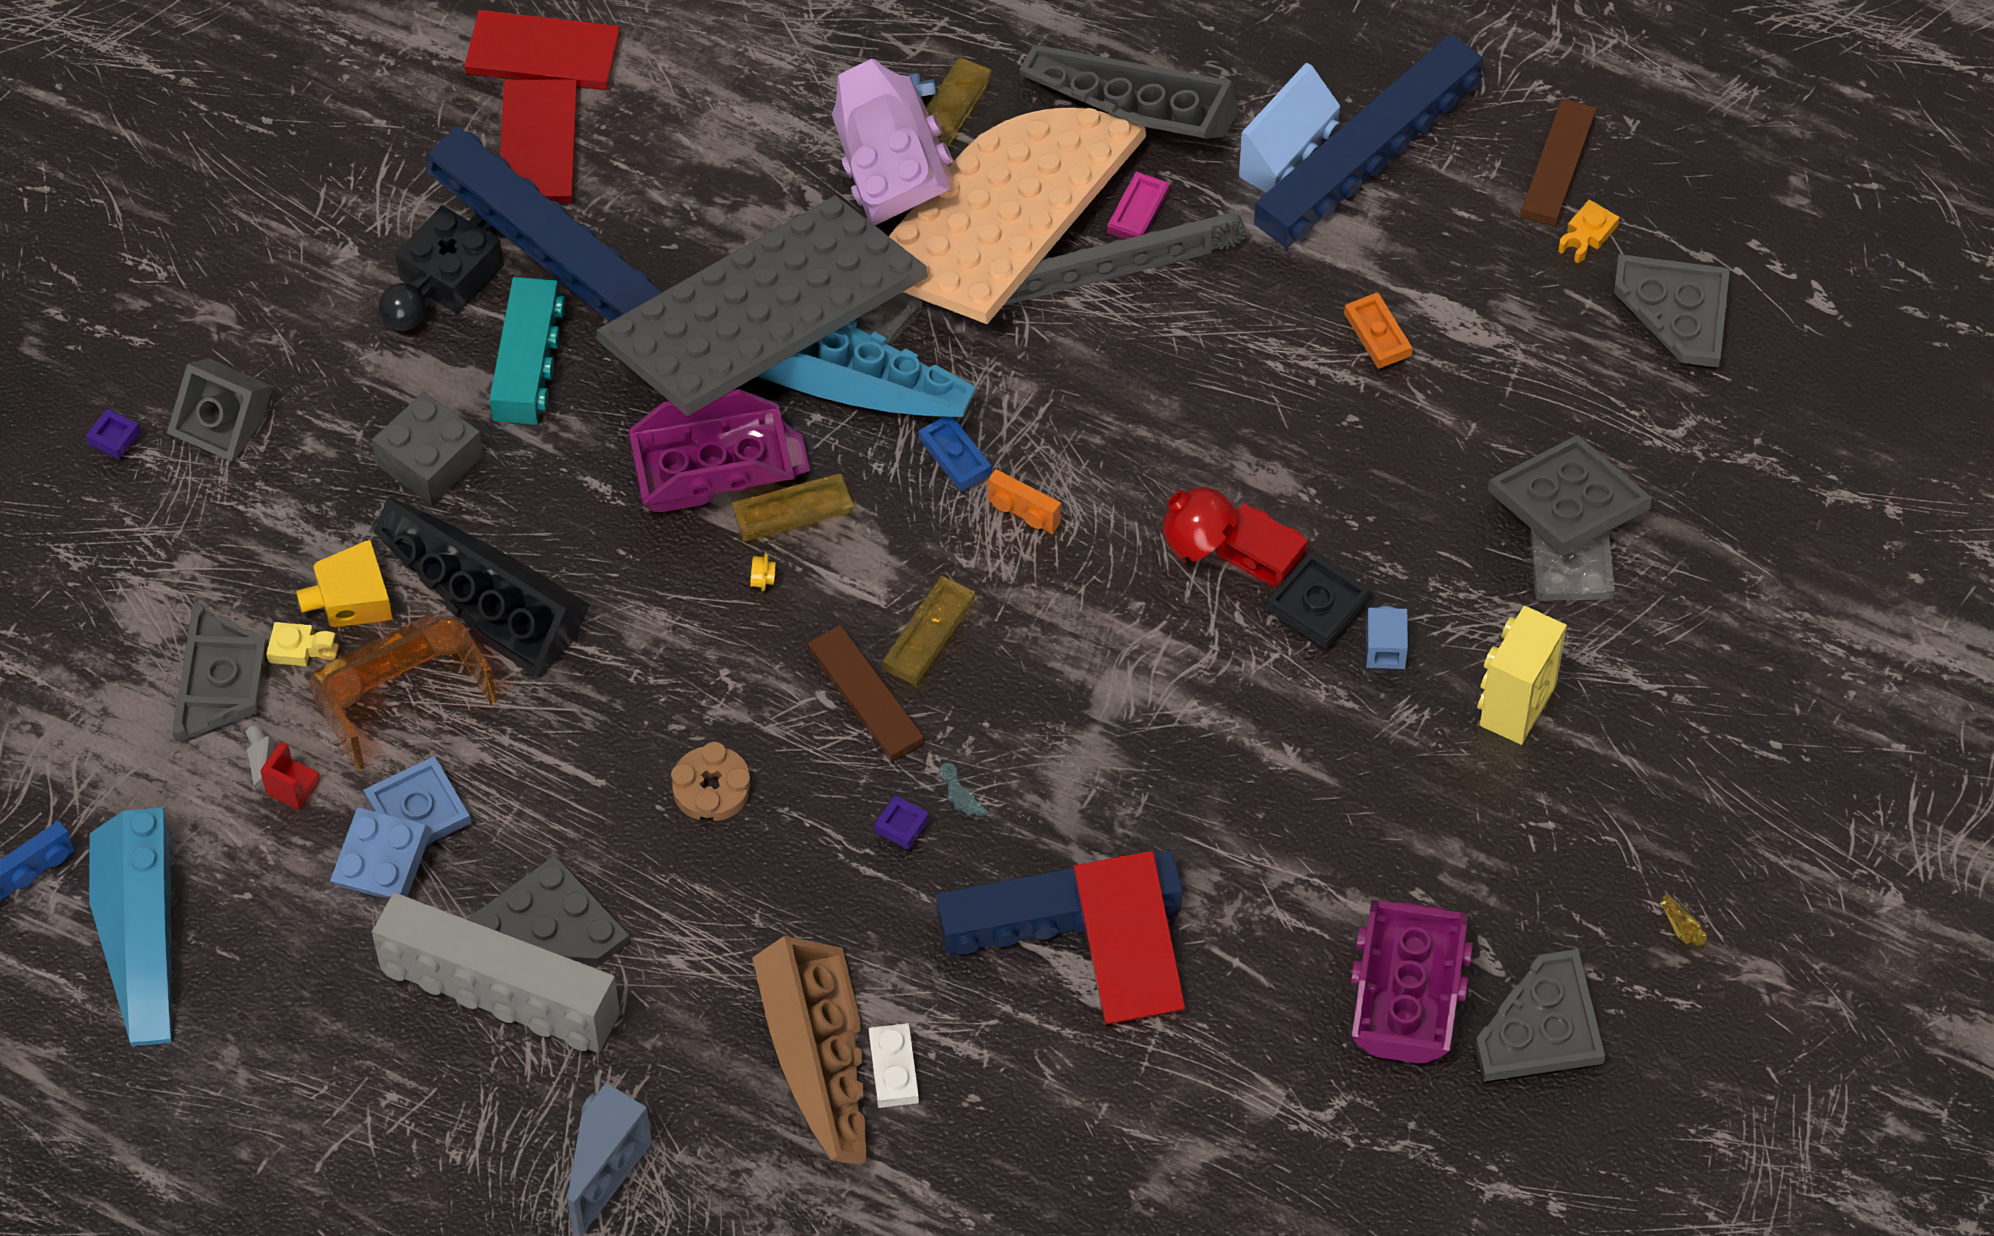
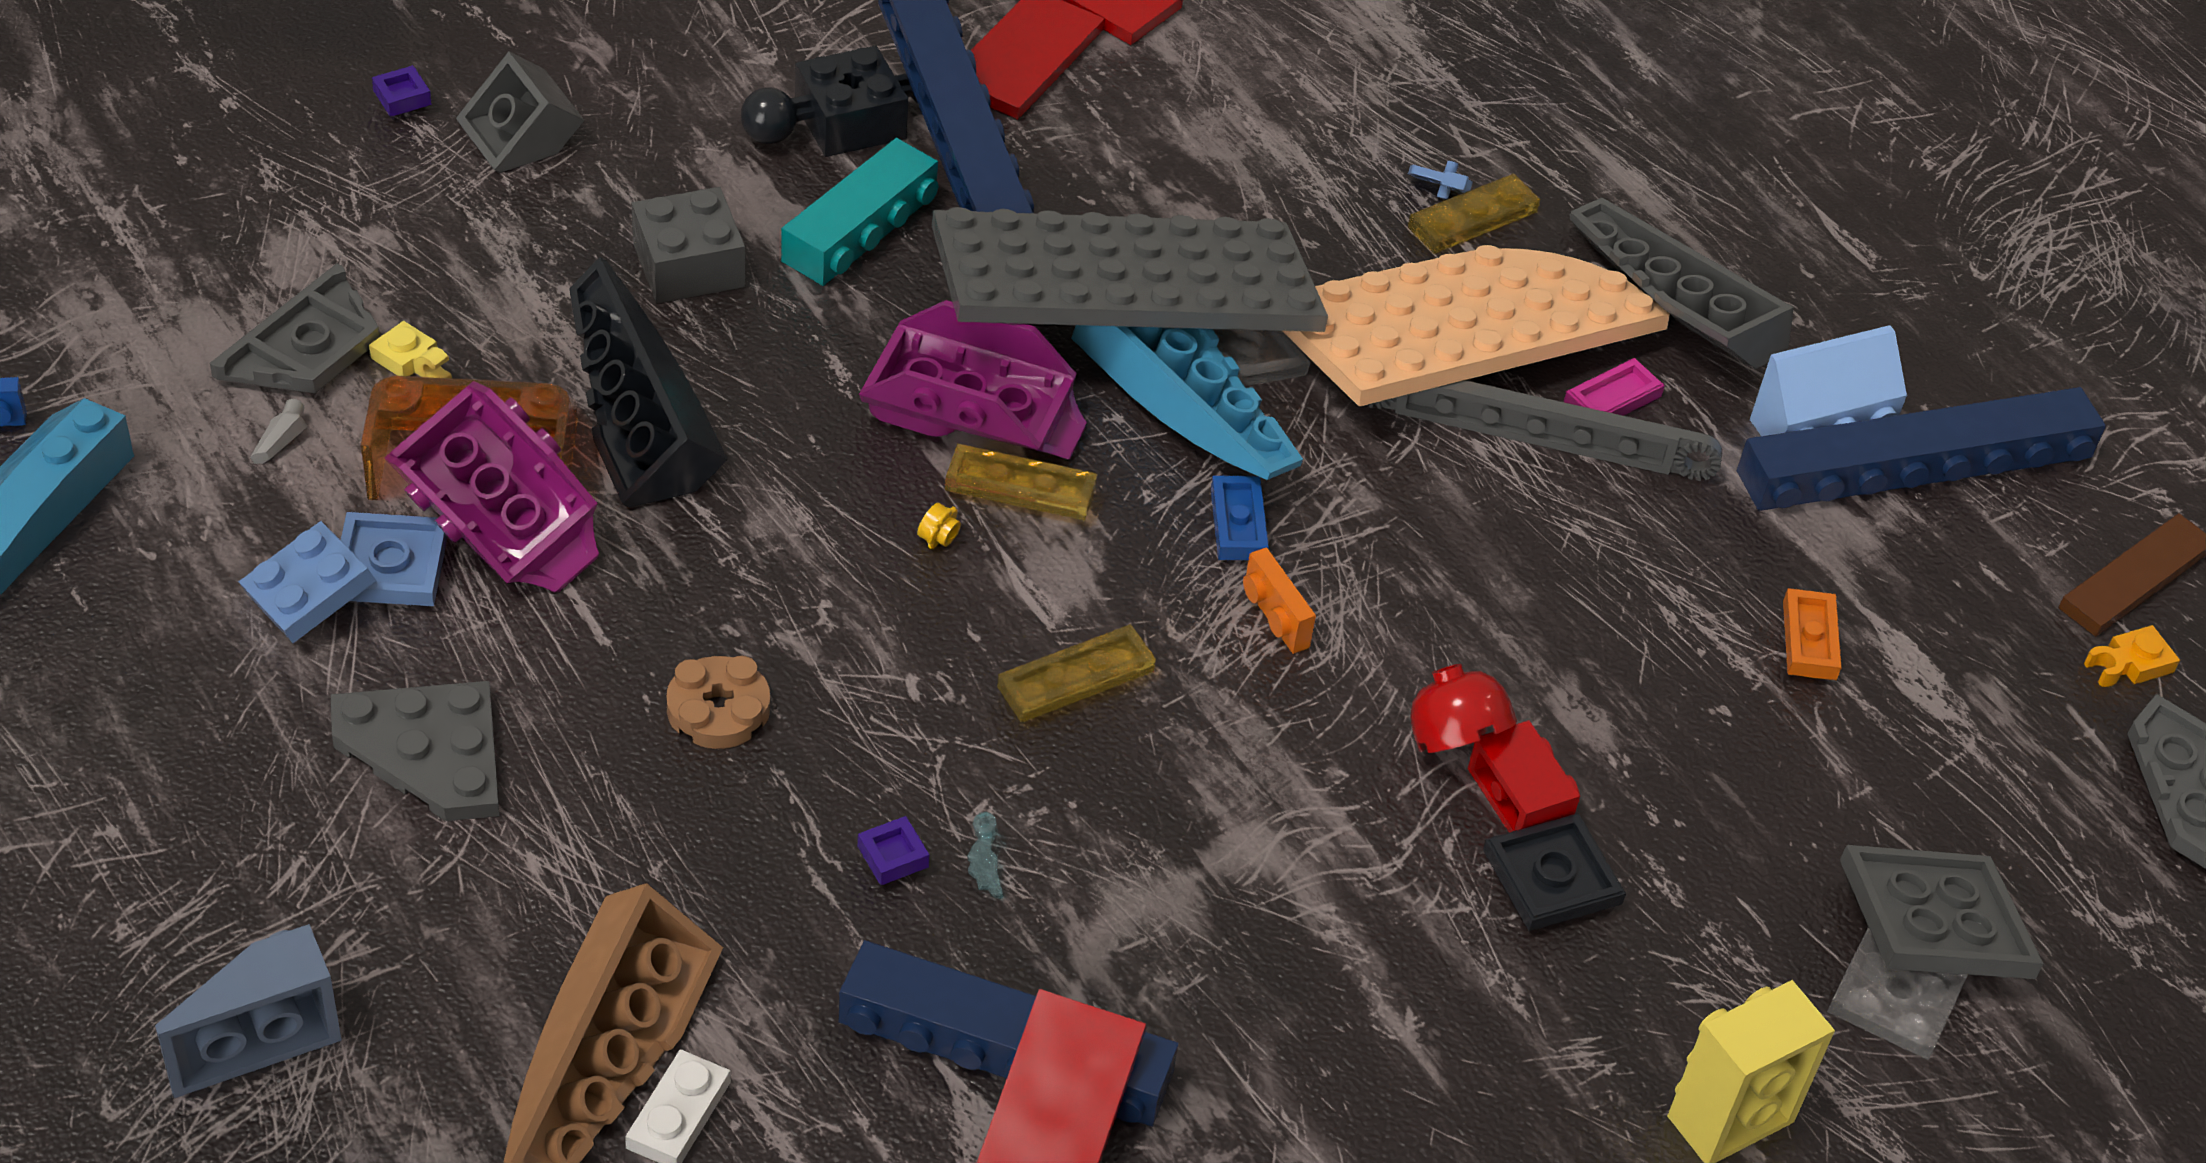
camera: 25 degrees right, 10 degrees down
red panel [260,742,320,810] -> none
yellow torso [296,540,393,627] -> none
light grey brick [372,892,620,1053] -> none
reddish brown tile [808,625,924,762] -> none
lavender slope [832,59,953,225] -> none
medium blue brick [1366,606,1408,669] -> none
none -> magenta slope [384,381,599,592]

